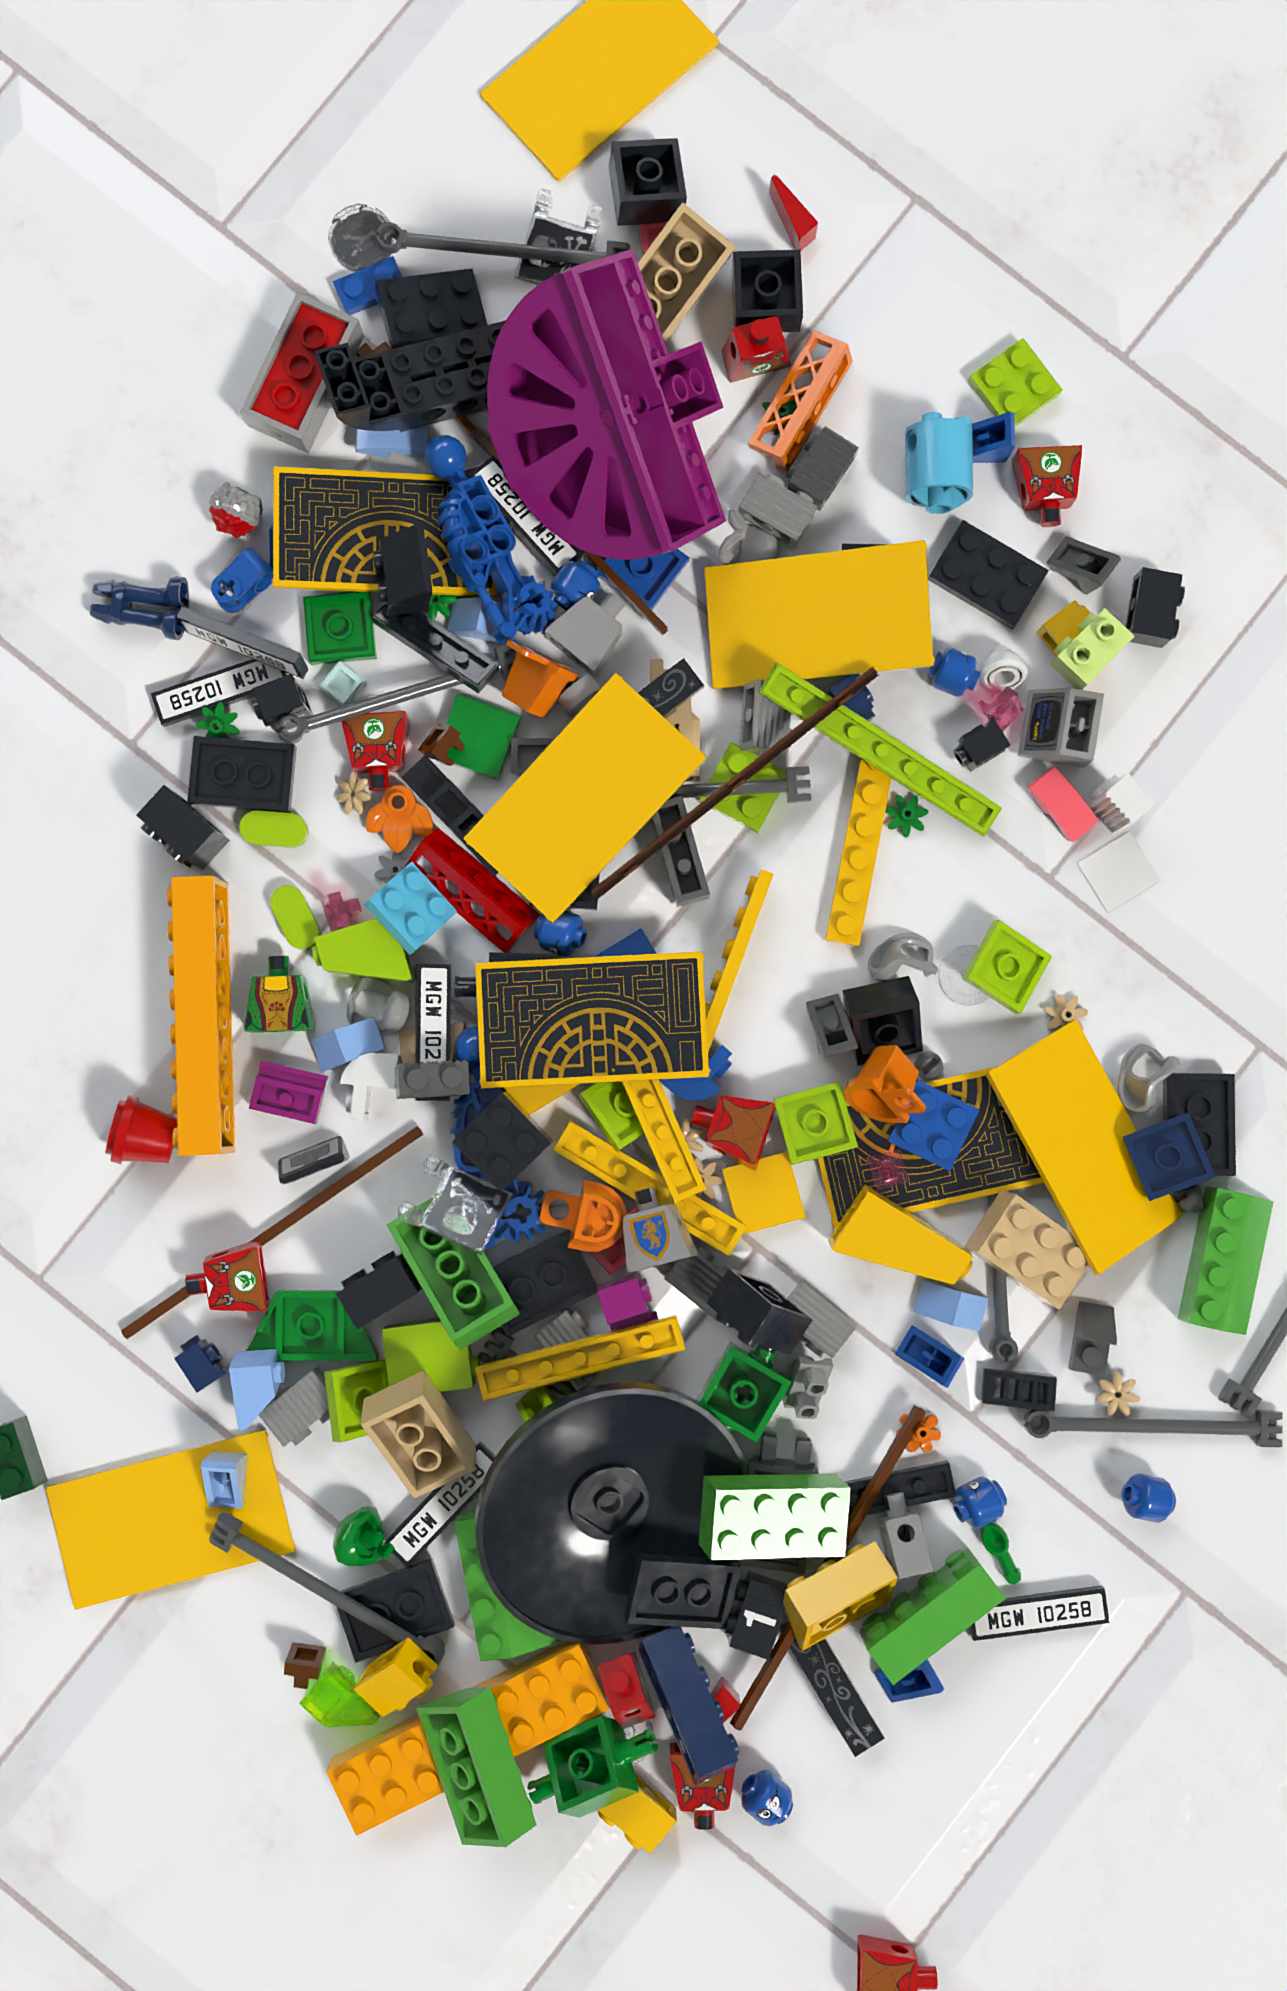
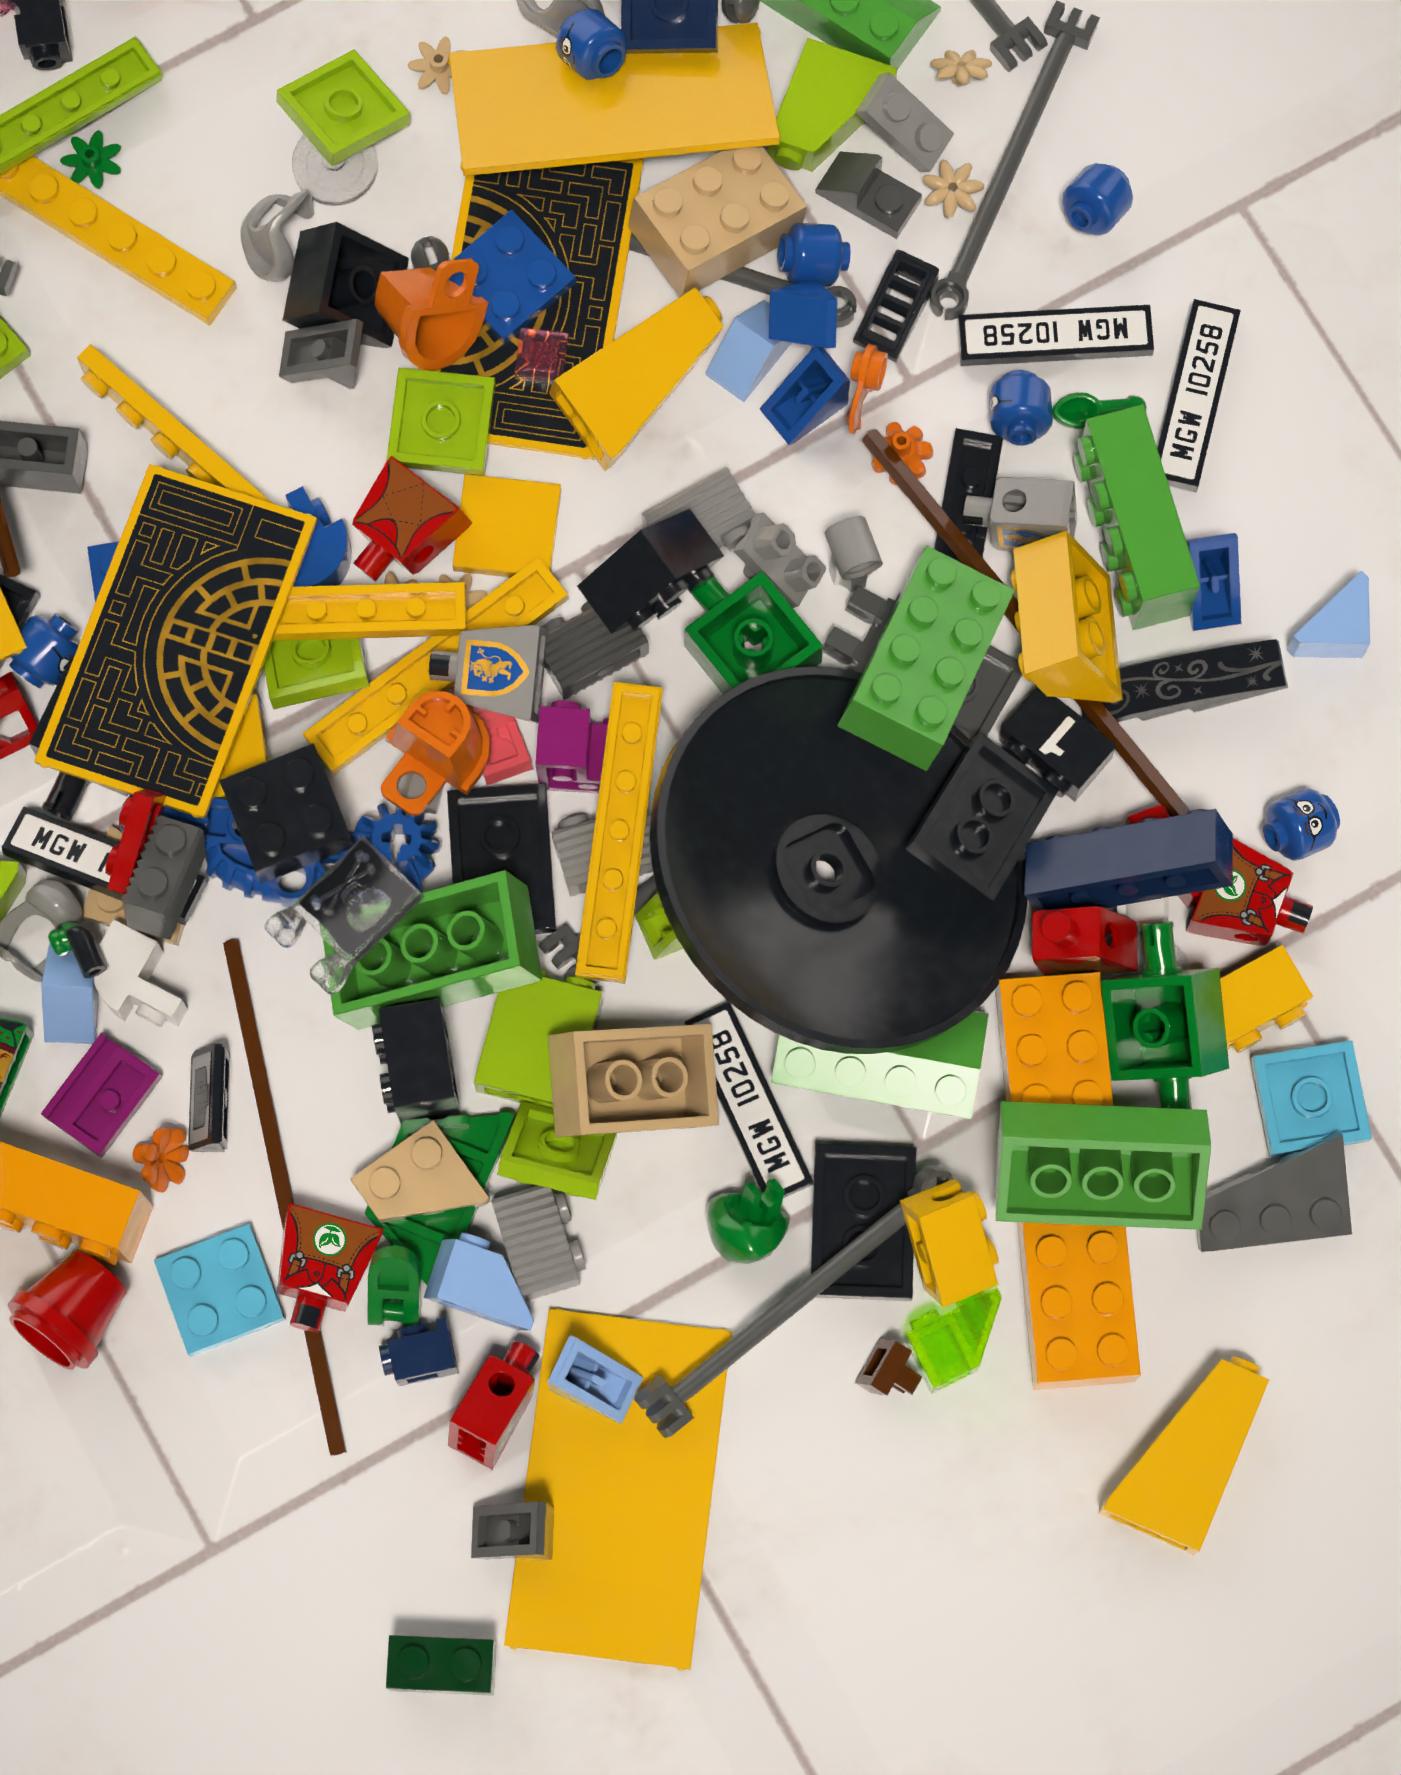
camera: 65 degrees left, 10 degrees down
none -> black arm [48,921,107,978]
none -> red plate [105,788,166,894]
none -> orange plant [132,1128,189,1193]
none -> medium azure plate [154,1224,286,1357]
none -> tan wing [350,1120,490,1223]
none -> green plate [367,1245,421,1327]
none -> red torso [448,1341,540,1470]
none -> dark grey slope [471,1501,554,1560]
none -> blue head [556,8,627,80]
none -> lime slope [768,38,898,172]
none -> blue slope [769,281,838,348]
none -> blue head [777,223,851,287]
none -> light grey piece [824,516,883,592]
none -> orange plate [846,344,888,434]
none -> light grey plate [856,73,955,172]
none -> tan plant [930,50,992,85]
none -> tile [957,304,1154,366]
none -> yellow slope [1099,1356,1270,1555]
none -> dark grey wing [1196,1132,1352,1252]
none -> medium azure plate [1251,1040,1372,1158]
none -> light blue slope [1286,571,1370,658]

